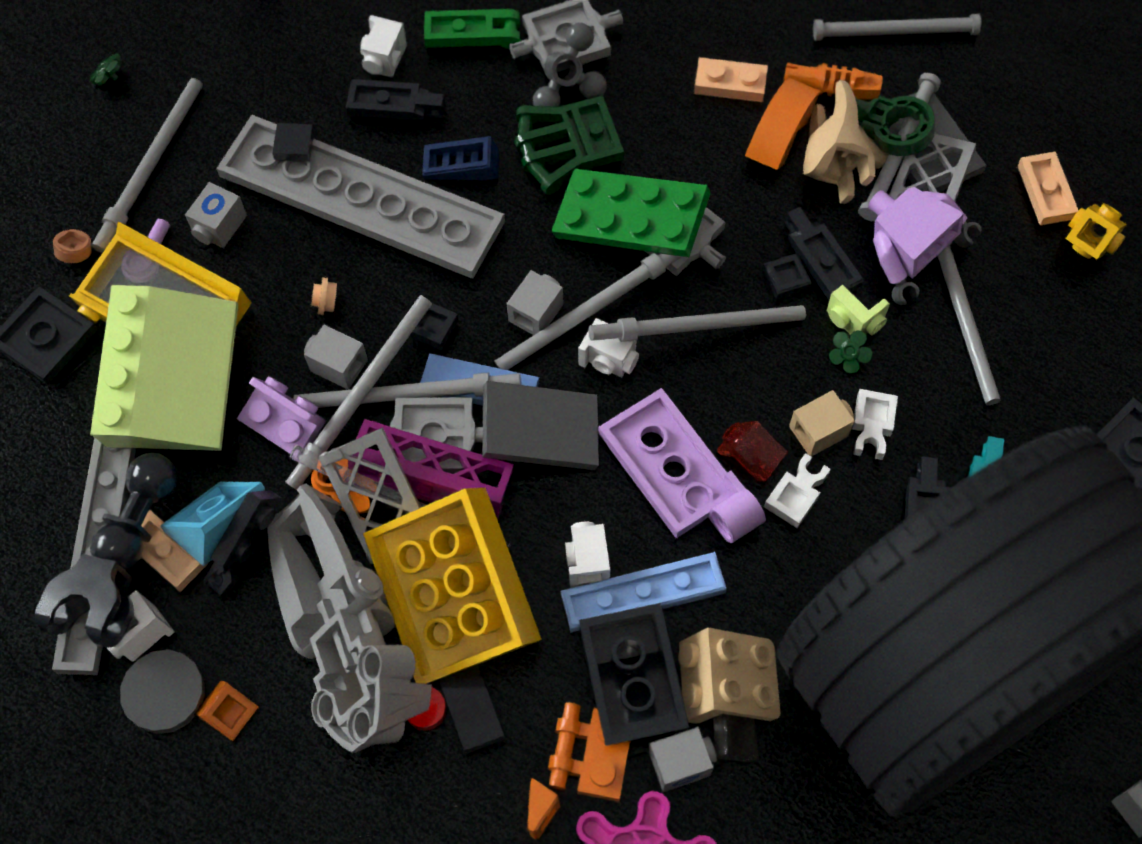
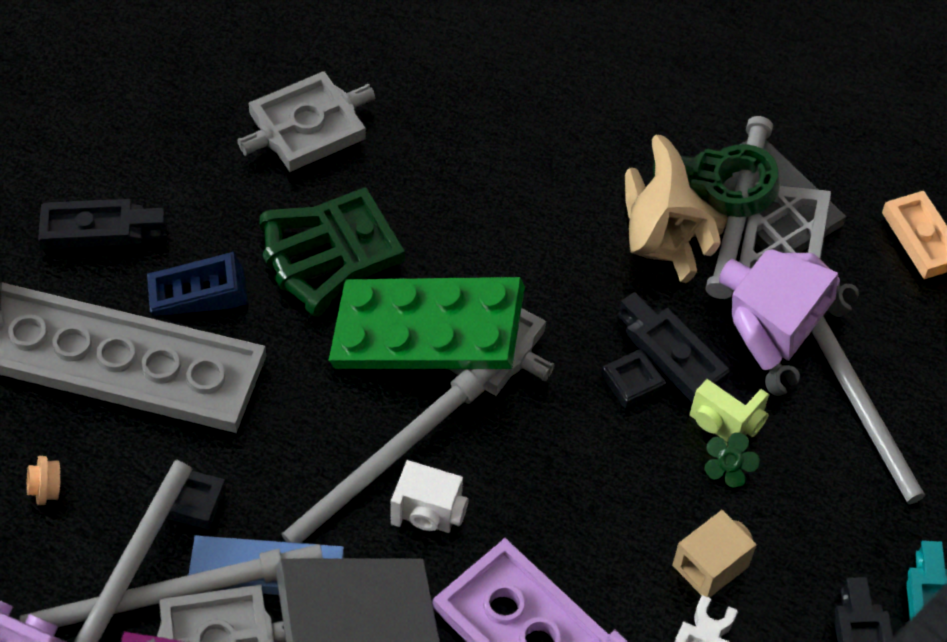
camera: 15 degrees left, 10 degrees down
light grey brick [304,325,368,390] -> none
white brick [360,15,407,77] -> none
green plate [424,9,521,49] -> none
light grey brick [507,270,563,335] -> none
dark grey piece [533,23,607,107] -> none
light grey bar [588,305,806,342] -> none
light nougat plate [694,57,768,102] -> none
clear red bracket [717,421,787,482] -> none
orange brick [745,78,821,170] -> none
orange hinge [784,63,883,100] -> none
light grey bar [813,14,981,41] -> none
white plate [852,389,898,460] -> none

